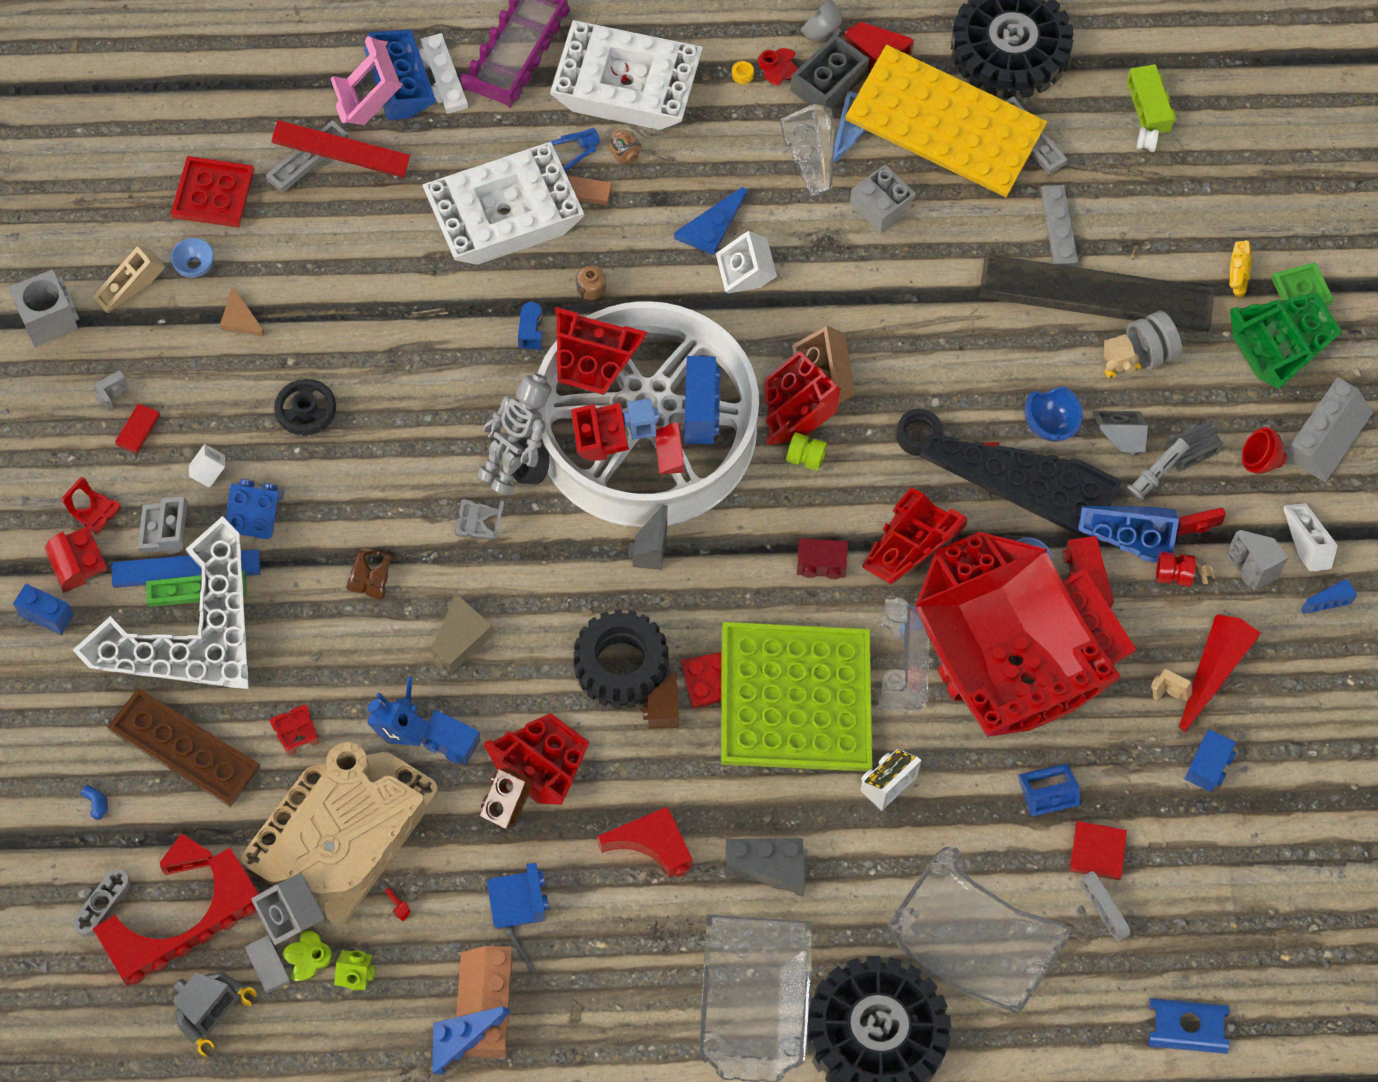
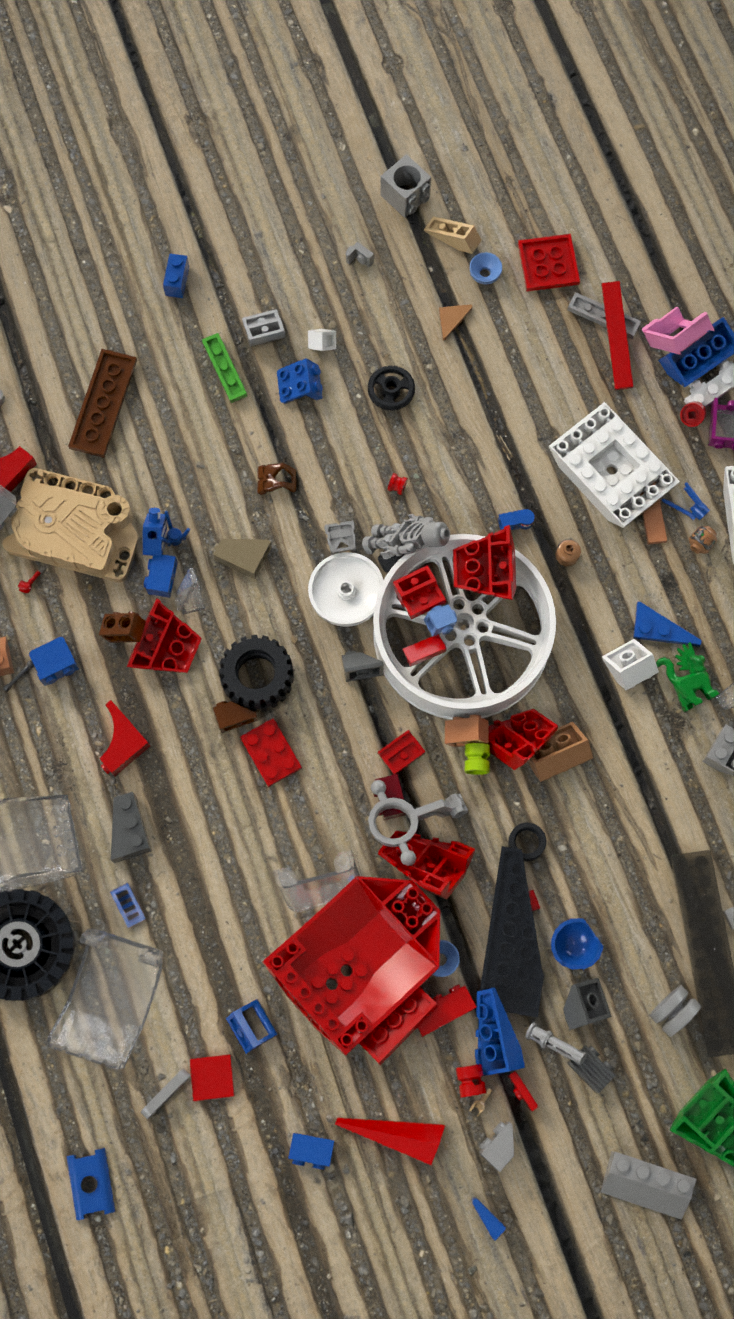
camera: 75 degrees right, 10 degrees up
red brick [45,526,107,593] -> none
red piece [61,477,121,534] -> none
white wedge [73,516,249,690] -> none
blue arm [81,784,108,820] -> none
blue tile [112,549,261,588] -> none
red tile [115,403,160,454] -> none
red slope [159,833,213,875] -> none
red piece [269,704,319,756] -> none
blue brick [684,356,721,444] -> none
lime plate [721,622,872,771] -> none
white slope [860,749,921,811] -> none
tan piece [1104,334,1141,379] -> none
tan bracket [1151,669,1192,701] -> none
red piece [1242,427,1287,474] -> none
white slope [1283,503,1338,571] -> none
none -> slope [110,883,146,928]
none -> clear wedge [175,568,205,615]
none -> white dish [308,552,383,627]
none -> light grey piece [368,780,468,866]
none -> red plate [377,730,425,775]
none -> red wheel [387,473,408,495]
none -> nougat brick [445,715,488,747]
none -> green animal [656,642,719,712]
none -> red wheel [680,401,707,427]

